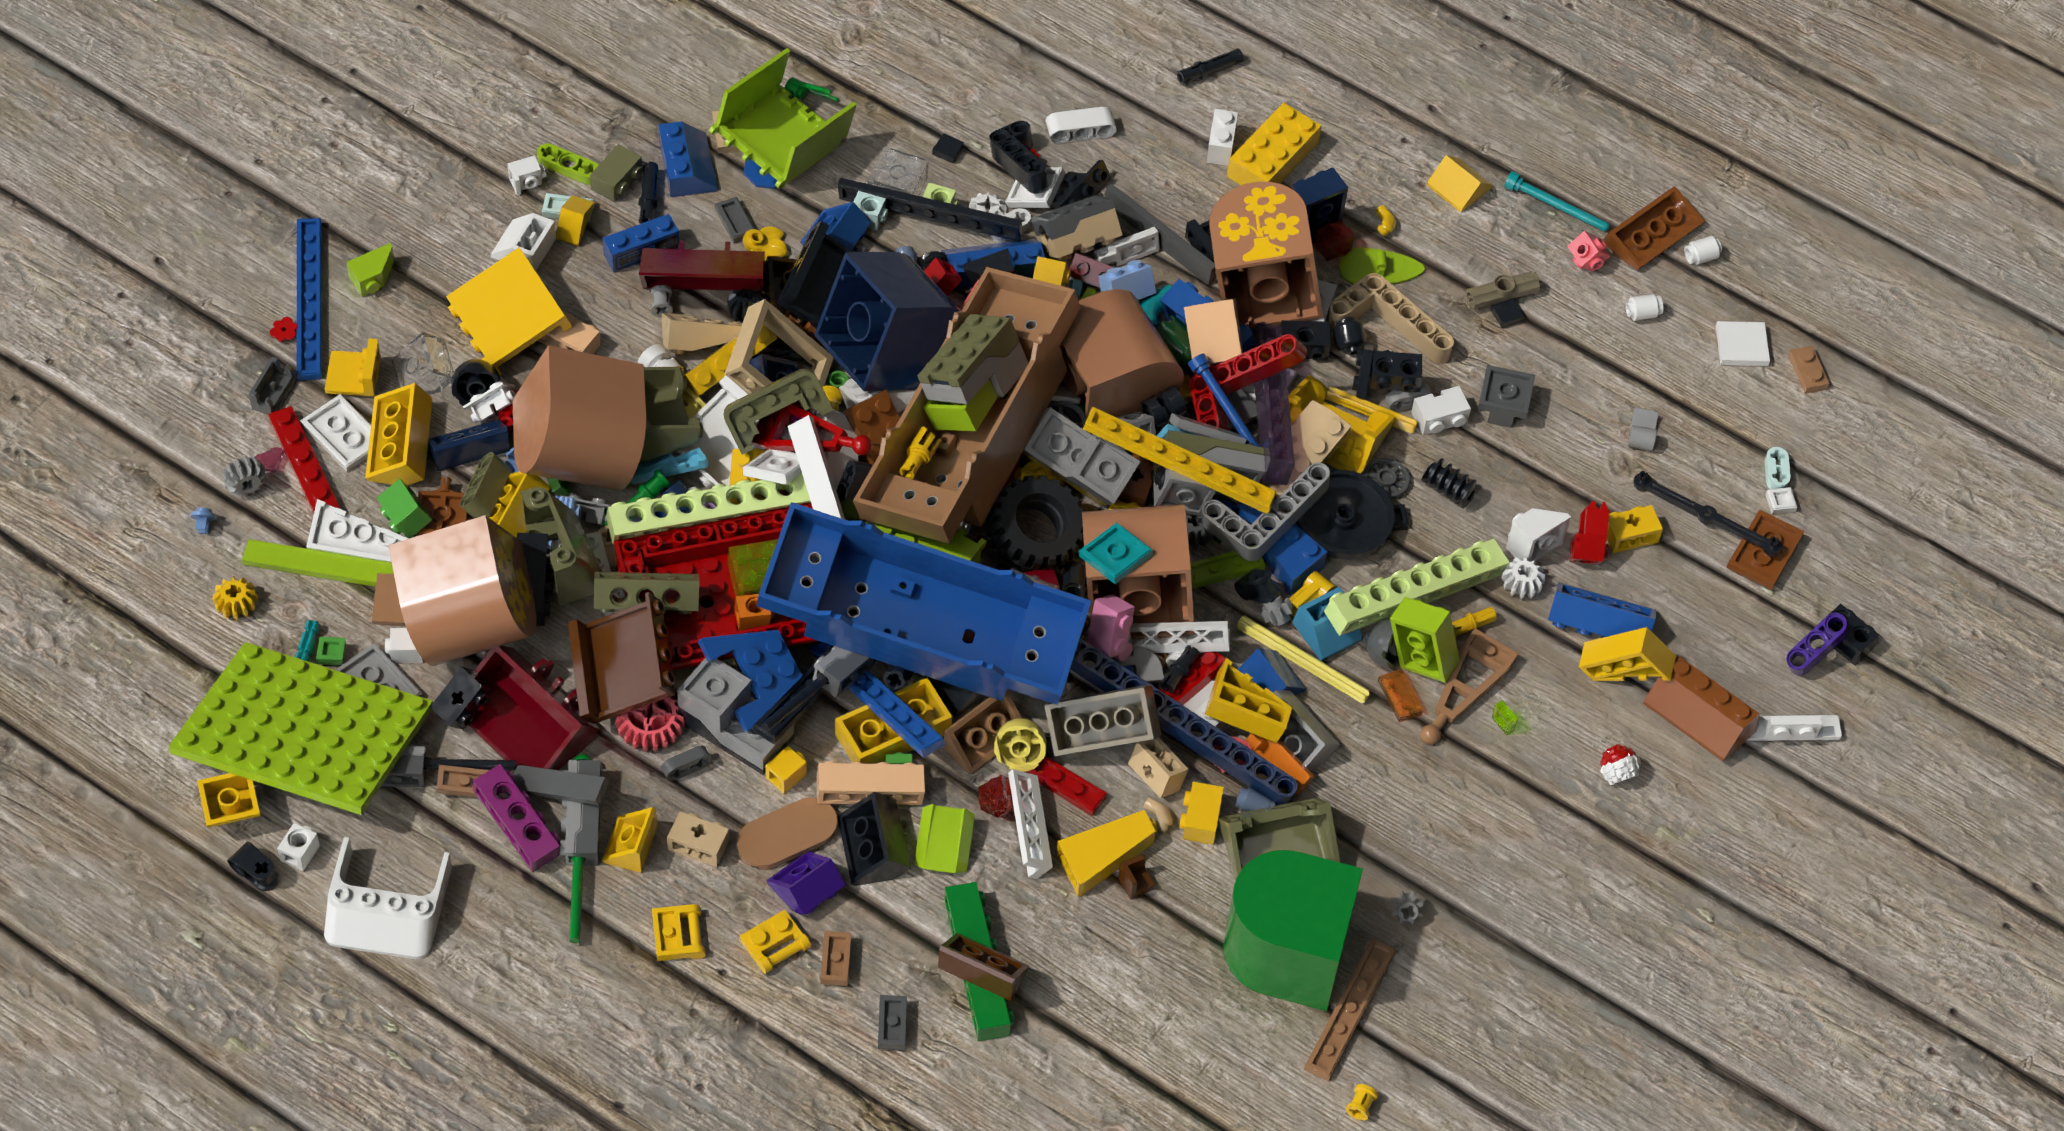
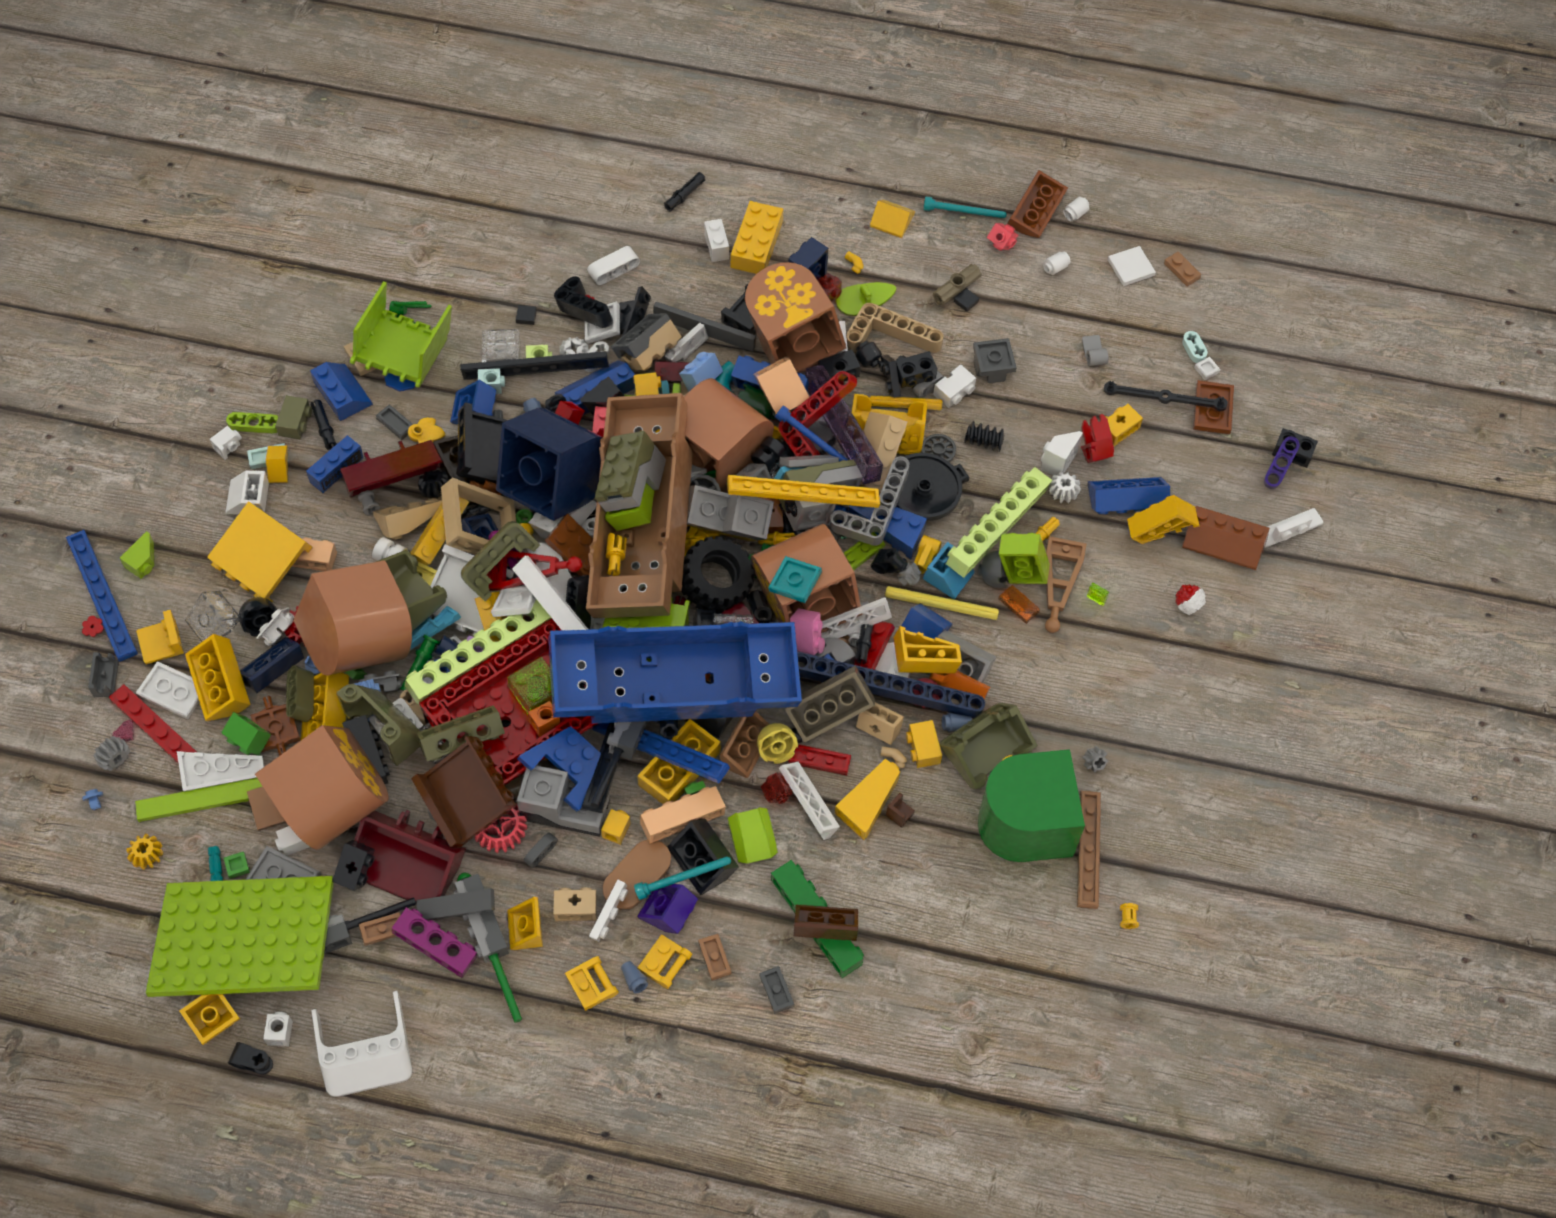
camera: 20 degrees left, 5 degrees up
none -> white plate [589,880,628,942]
none -> sand blue cone [621,961,648,994]
none -> teal piece [634,857,731,900]

